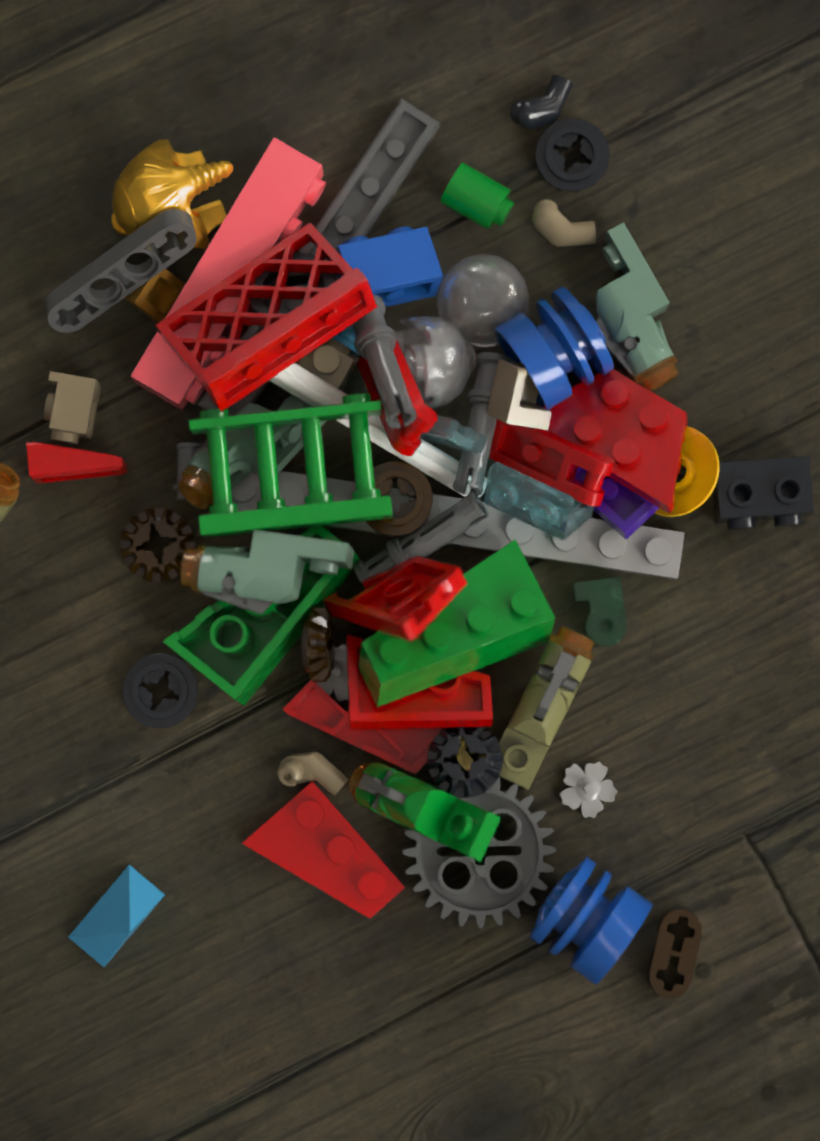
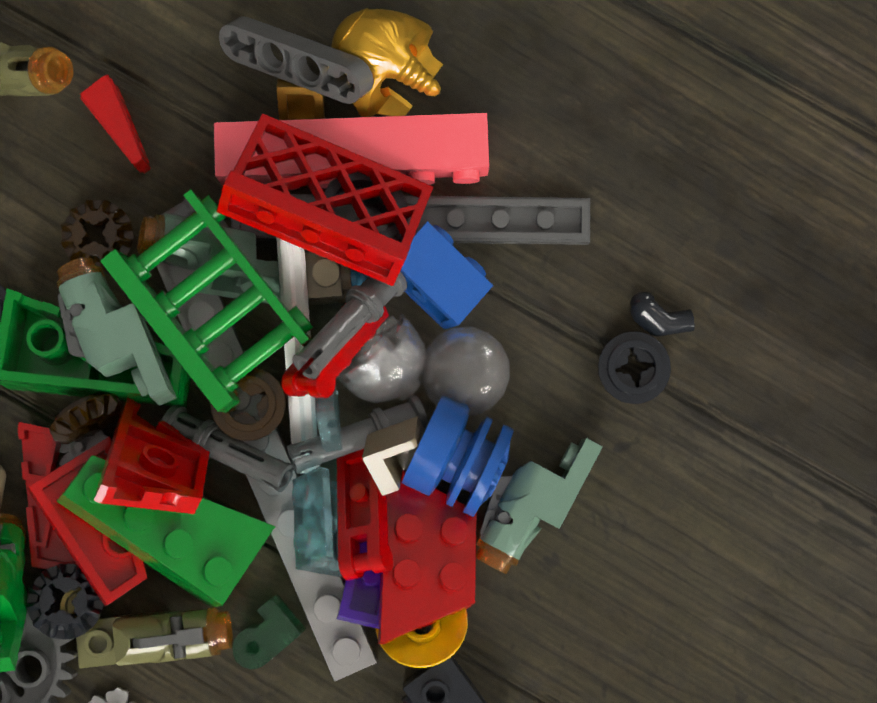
camera: 55 degrees right, 0 degrees up
dark tan brick [44,371,101,445] -> none
green brick [440,162,515,230] -> none
dark tan arm [532,199,596,247] -> none

